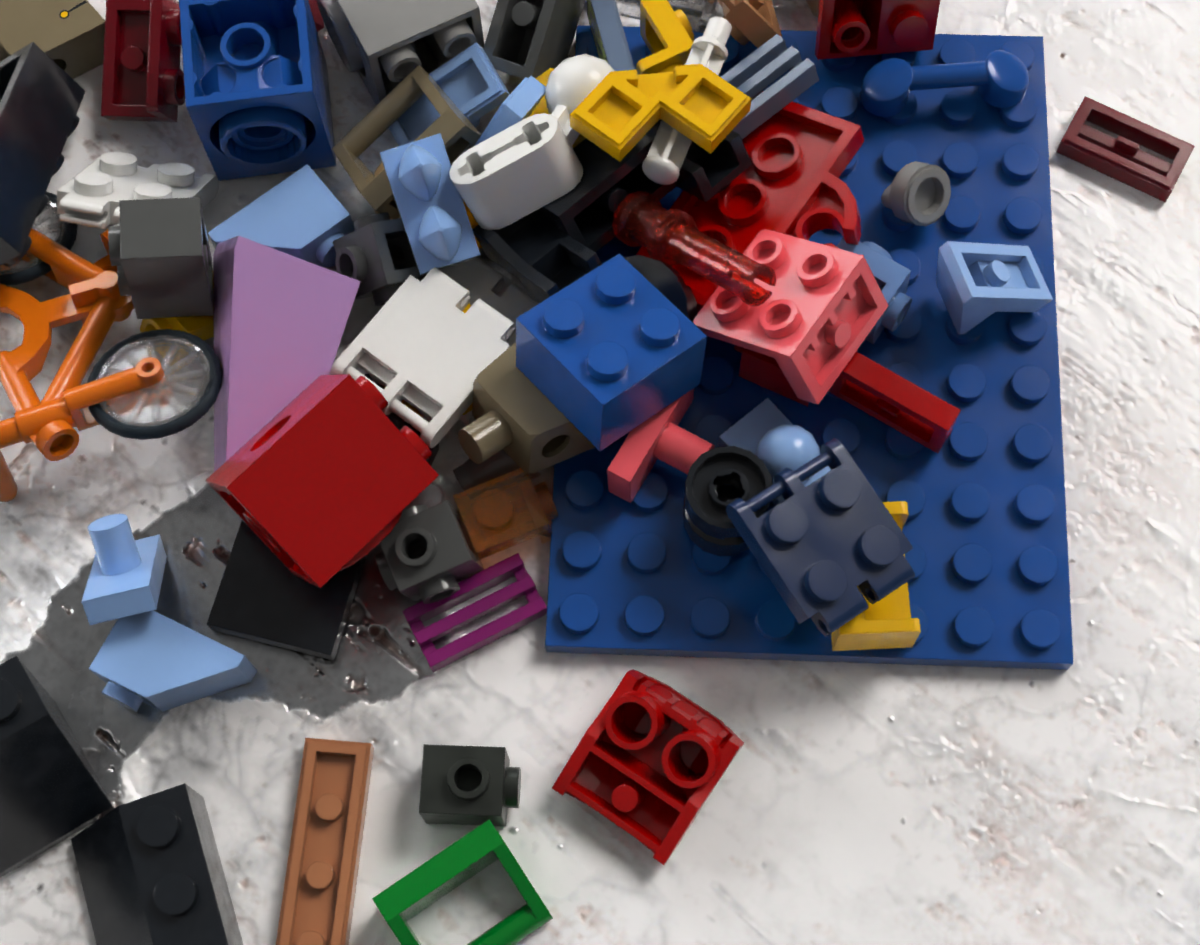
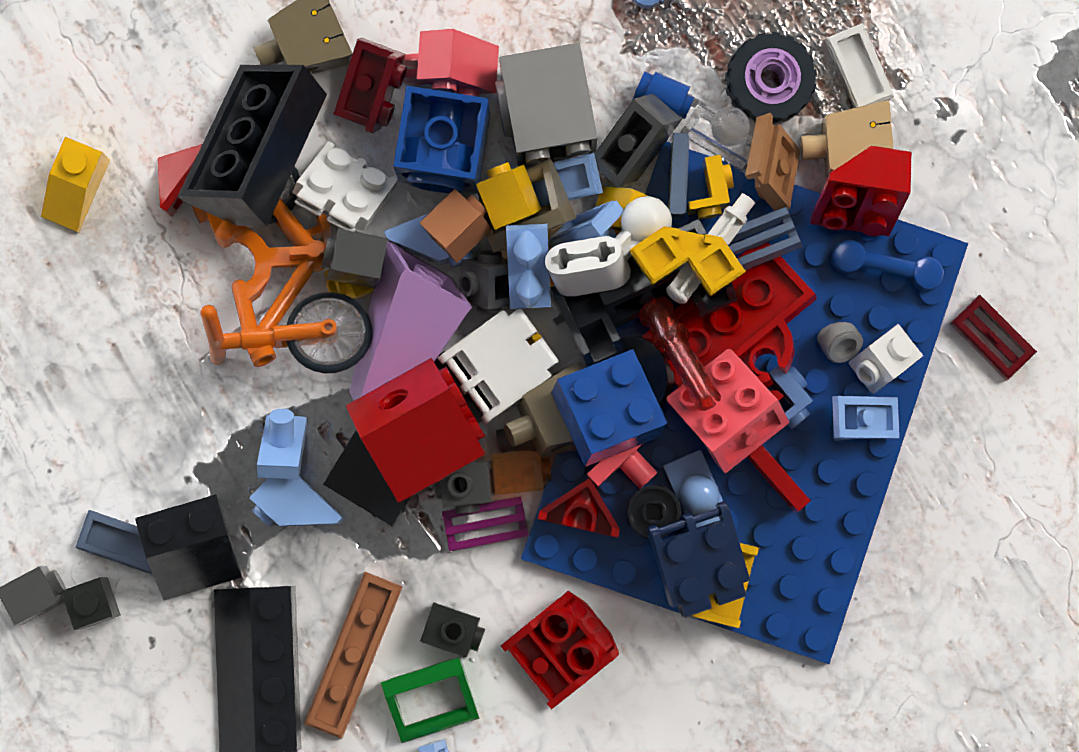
camera: 15 degrees right, 15 degrees up
none -> nougat brick [420,189,492,263]
none -> yellow brick [476,162,542,230]
none -> red slope [538,478,620,538]
none -> white bracket [849,324,923,393]

